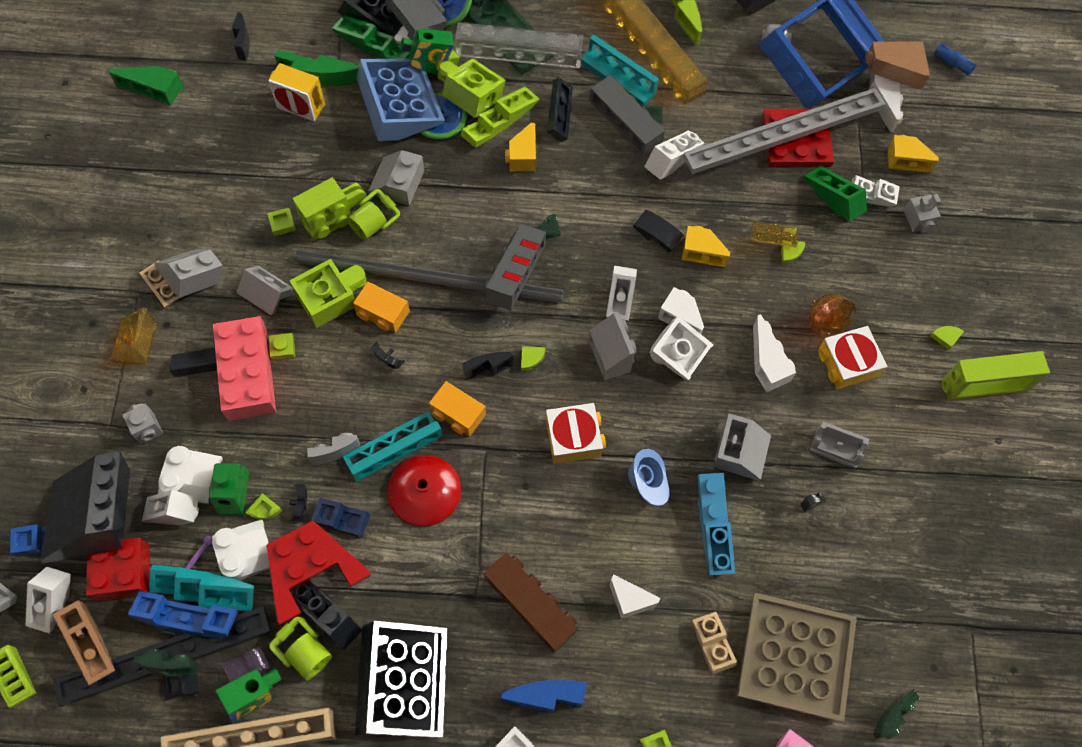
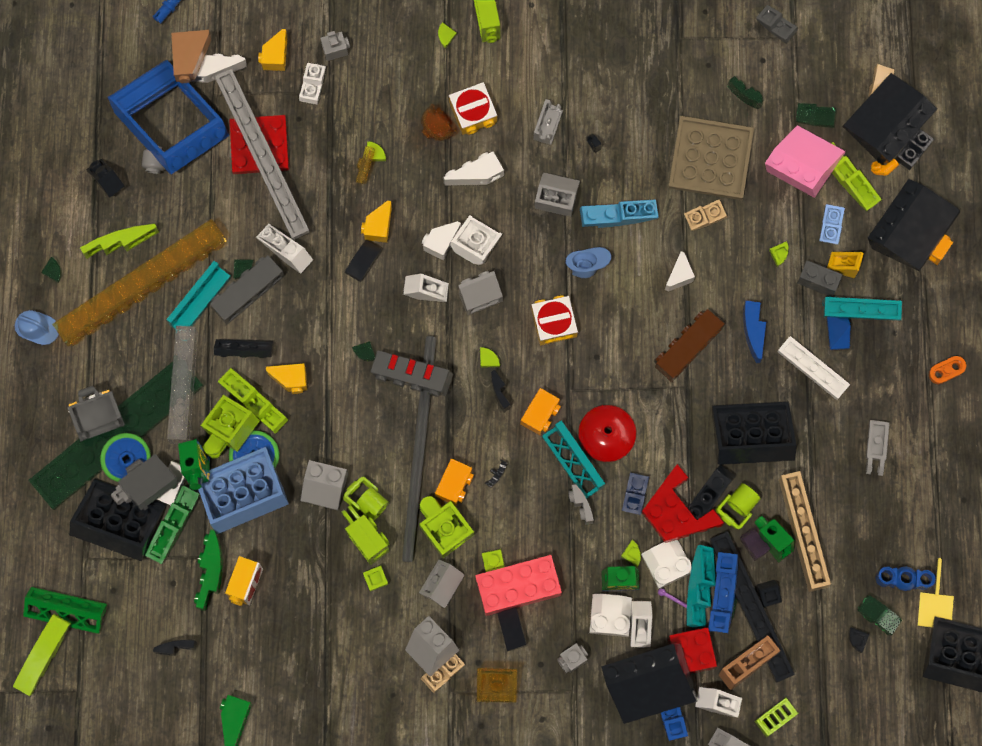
camera: 90 degrees left, 10 degrees up
clear green slope [134,650,197,676] -> none
black piece [290,484,308,522] -> none
green slope [804,166,867,221] -> none

